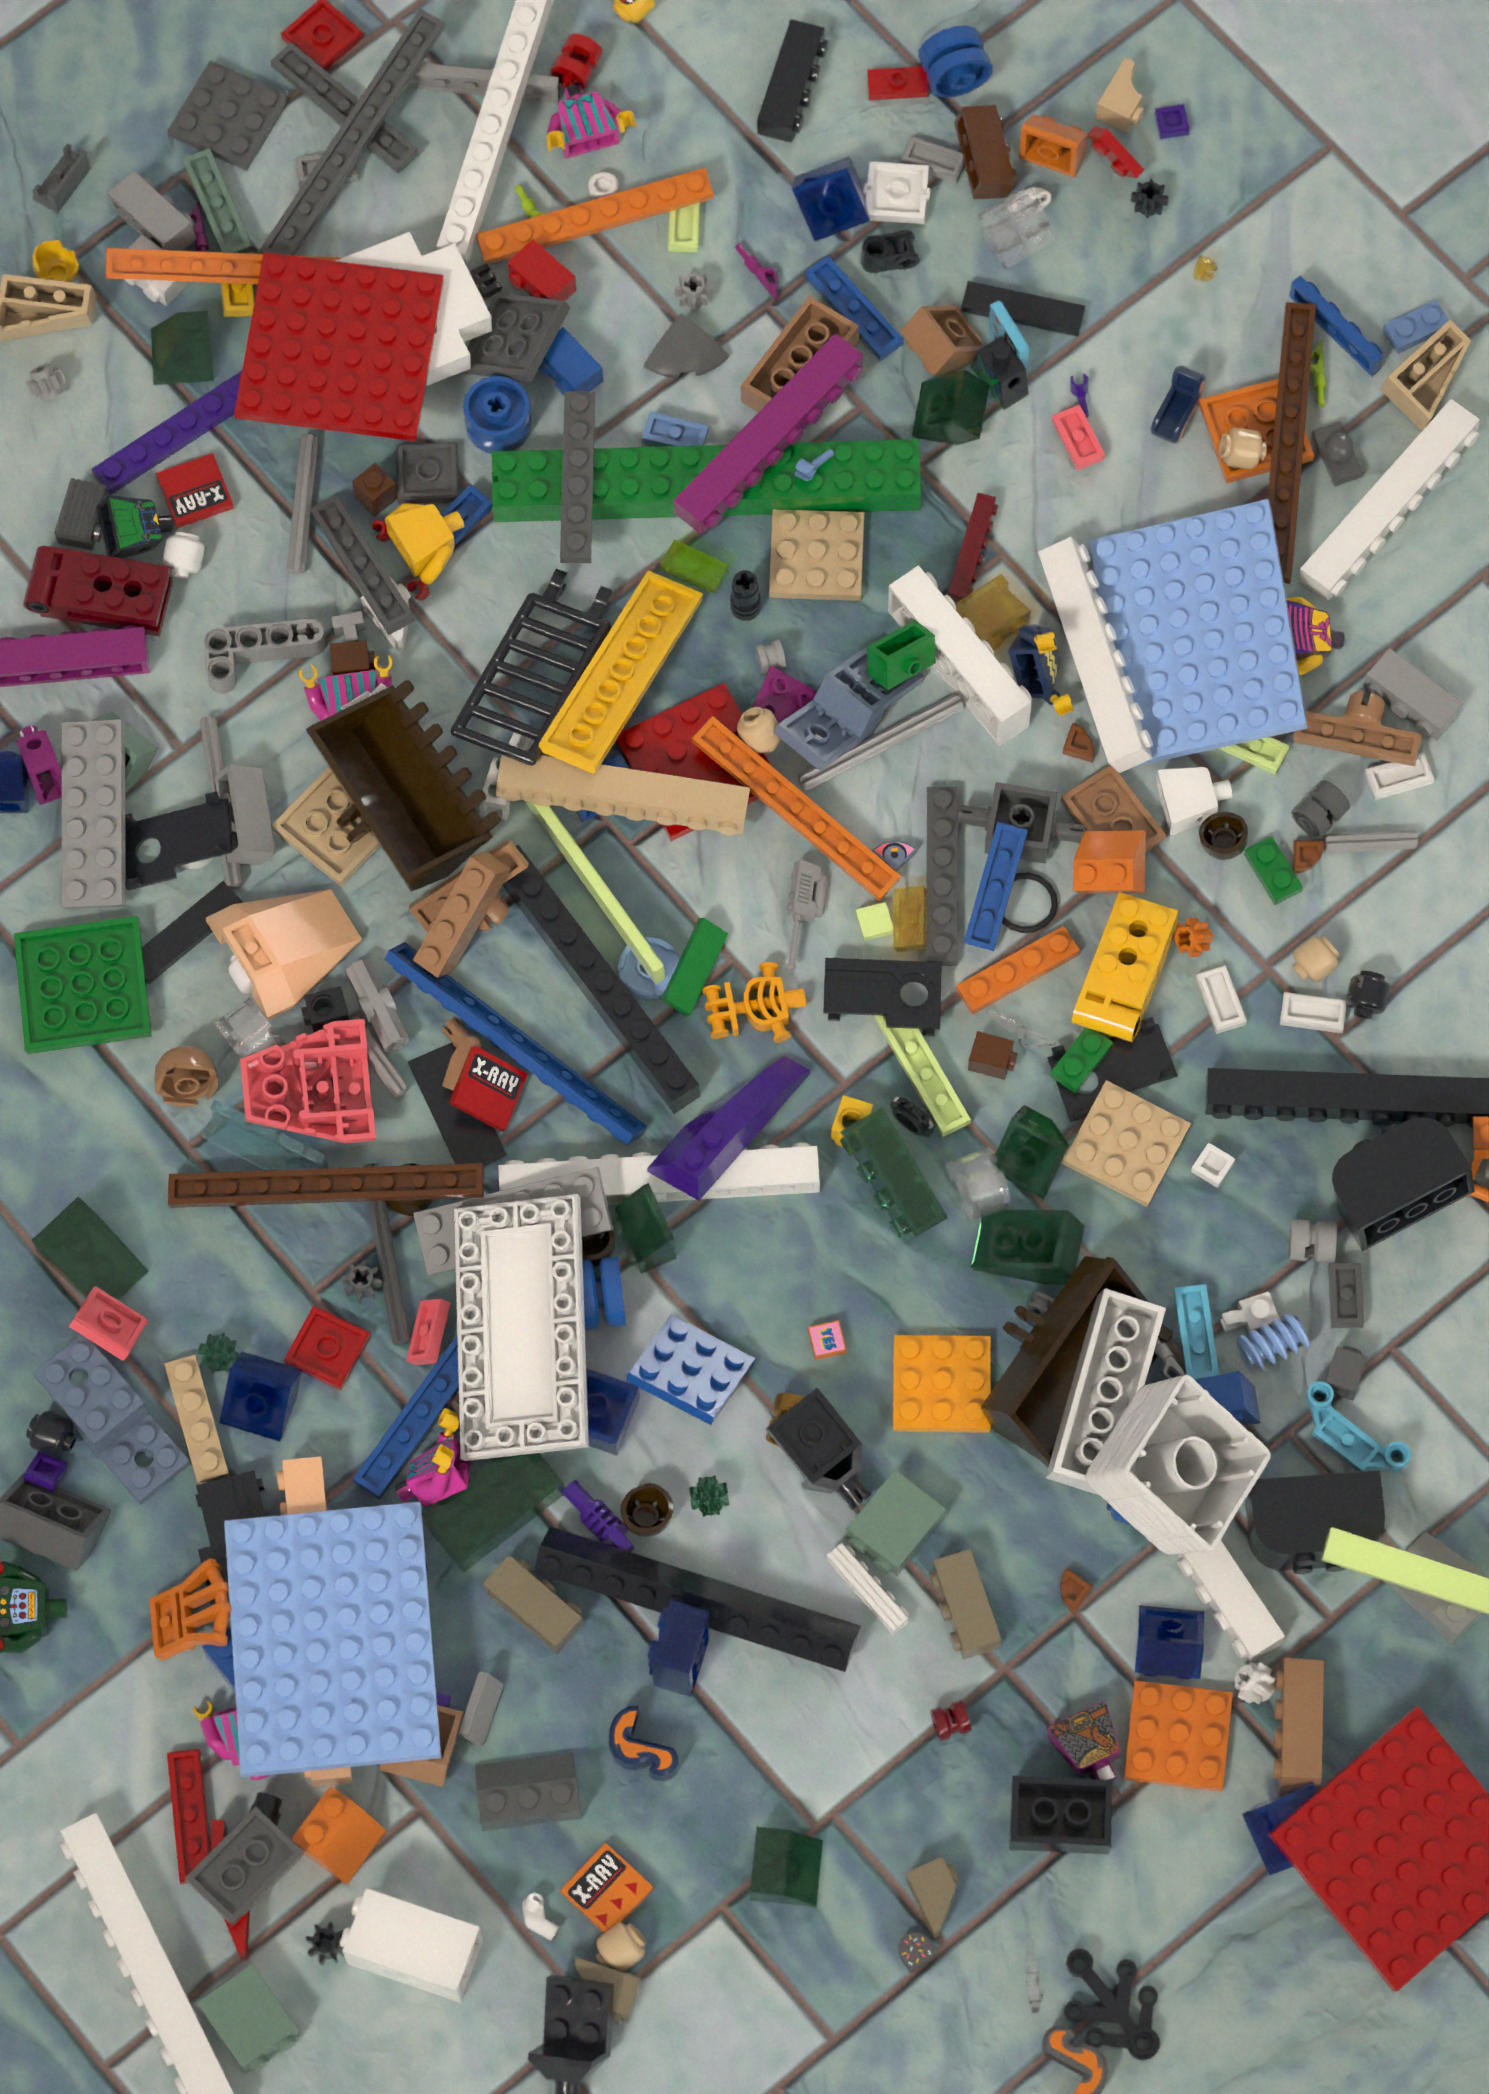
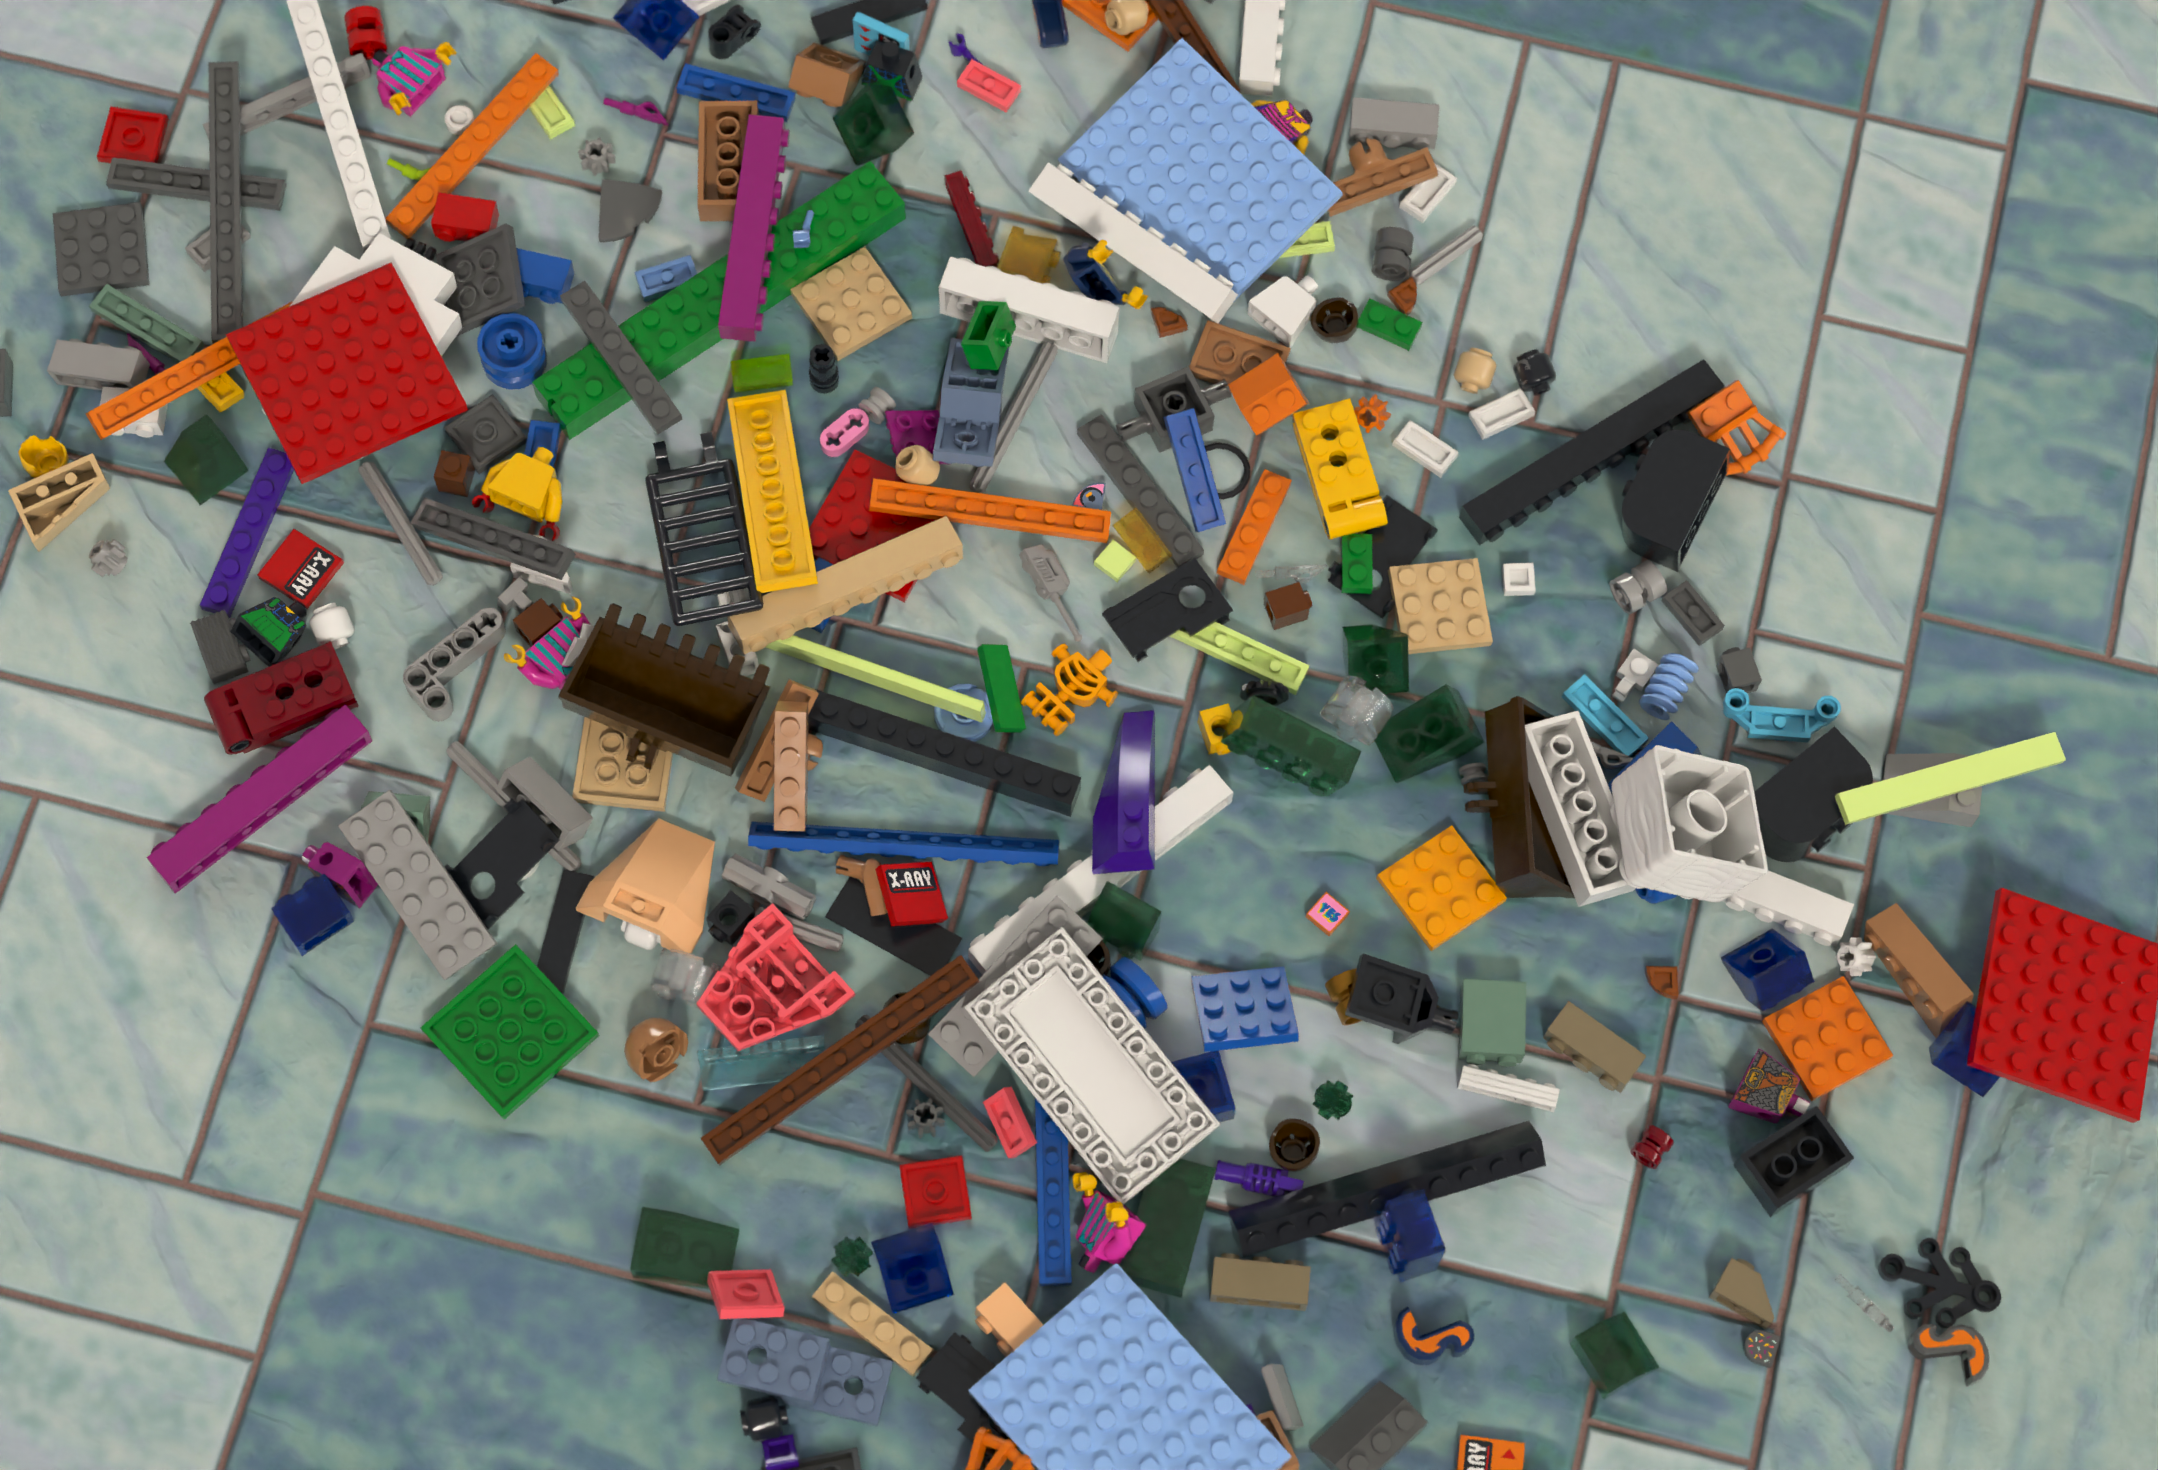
camera: 40 degrees left, 0 degrees up
none -> bright pink beam [820,408,869,457]

